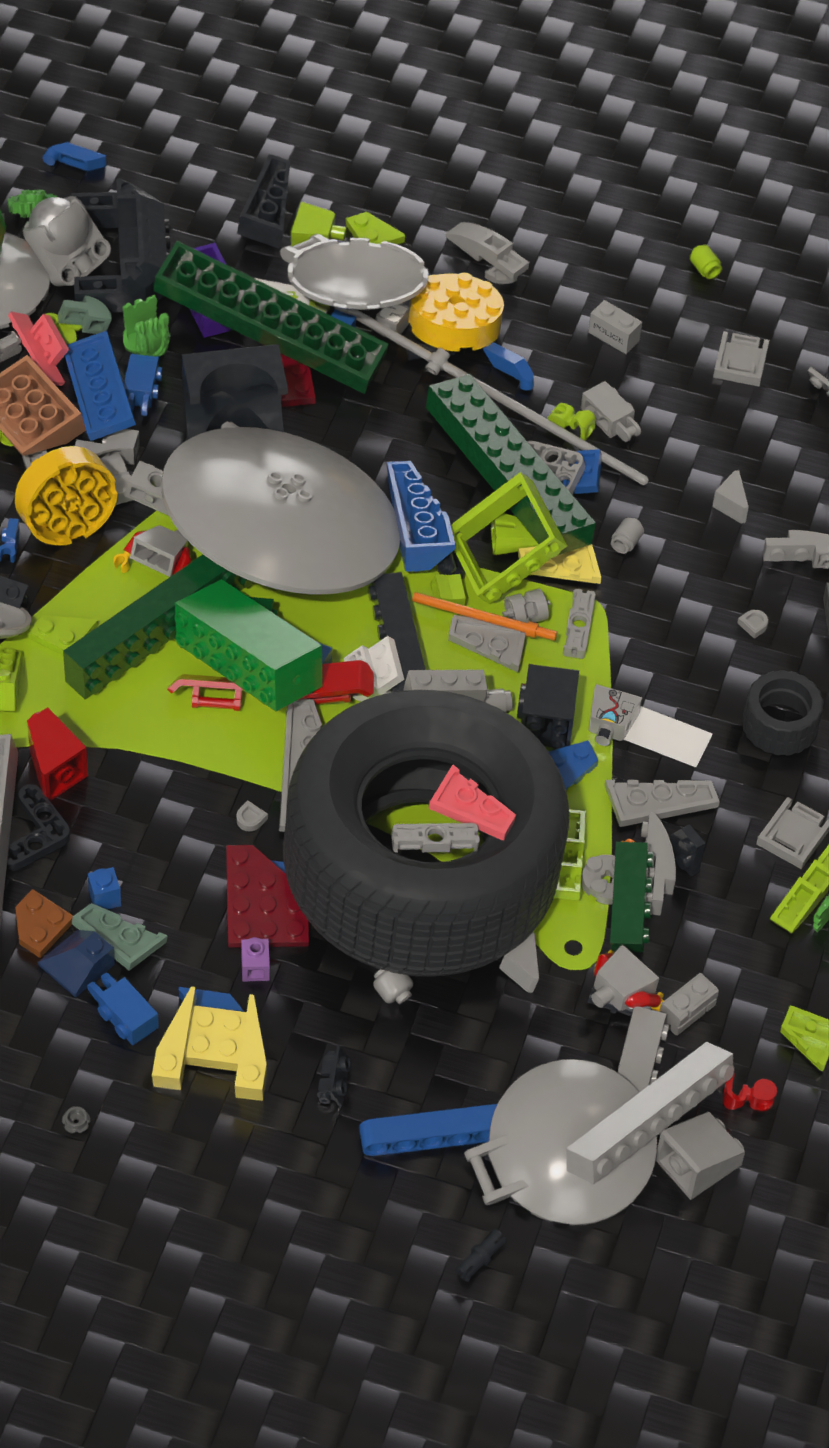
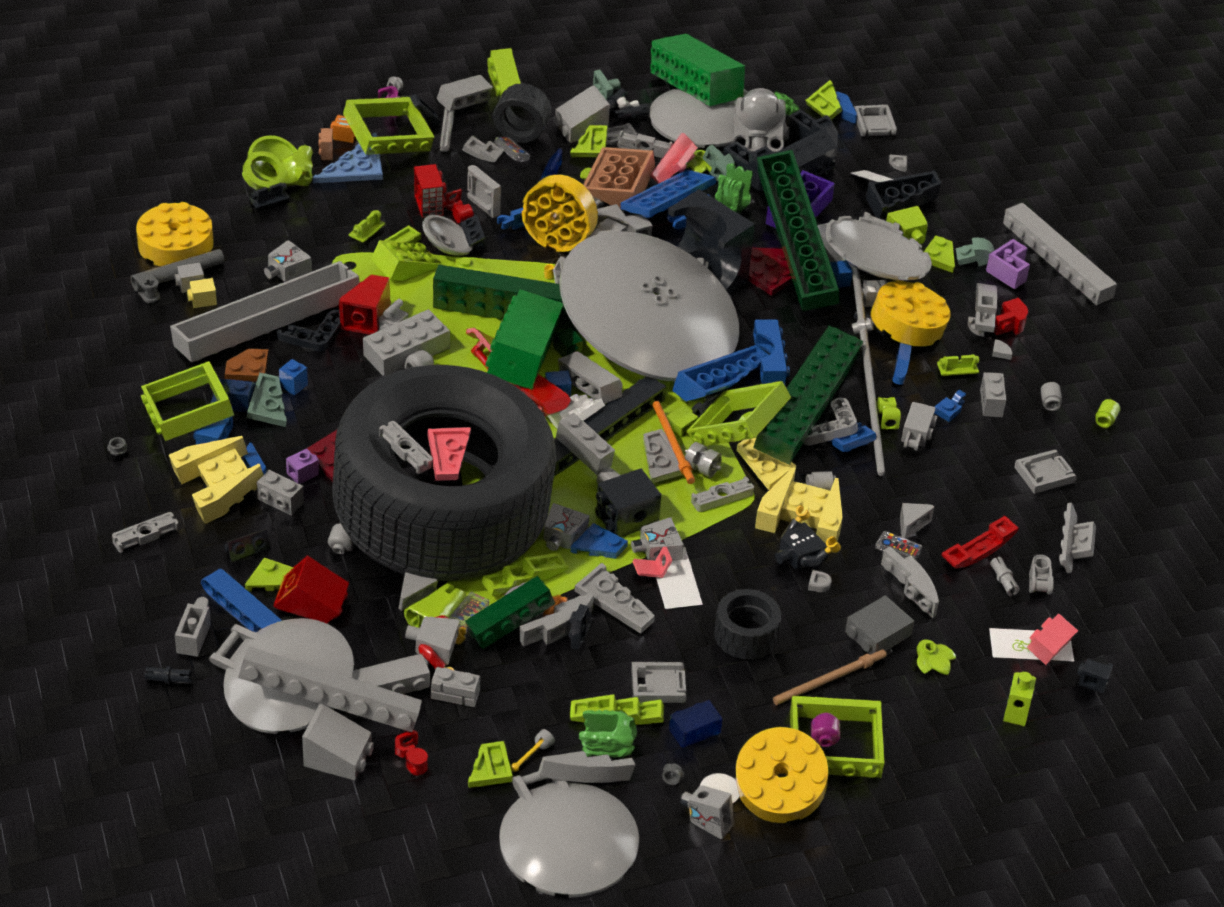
camera: 55 degrees right, 10 degrees down
none -> light grey piece [112,512,179,553]
none -> lime window [141,362,234,441]
none -> light grey hinge [175,597,211,656]
none -> lime wing [245,558,294,591]
none -> light grey brick [257,470,304,516]
none -> red slope [273,556,349,624]
none -> light grey brick [363,309,450,376]
none -> light grey brick [379,299,408,331]
none -> lime piece [404,583,466,628]
none -> light grey head [405,350,434,369]
none -> clear tile [449,592,489,632]
none -> hinge [510,729,555,772]
none -> light grey brick [558,351,622,404]
none -> coral bracket [633,547,672,578]
none -> blue arch [753,320,790,385]
none -> light yellow wedge [755,467,843,544]
none -> torso [775,505,841,569]
none -> lime wing [805,80,842,120]
none -> white sticker [852,170,893,182]
none -> light grey container [854,105,896,136]
none -> tile [875,530,922,560]
none -> light grey tile [889,155,907,172]
none -> blue plate [935,390,966,422]
none -> lime hinge [937,354,979,376]
none -> red slope [942,516,1019,568]
none -> sand green brick [956,238,995,266]
none -> medium lavender brick [986,239,1030,289]
none -> light grey tile [992,339,1012,360]
none -> red brick [994,298,1028,335]
none -> light grey brick [1003,203,1117,305]
none -> light grey brick [1041,382,1062,411]

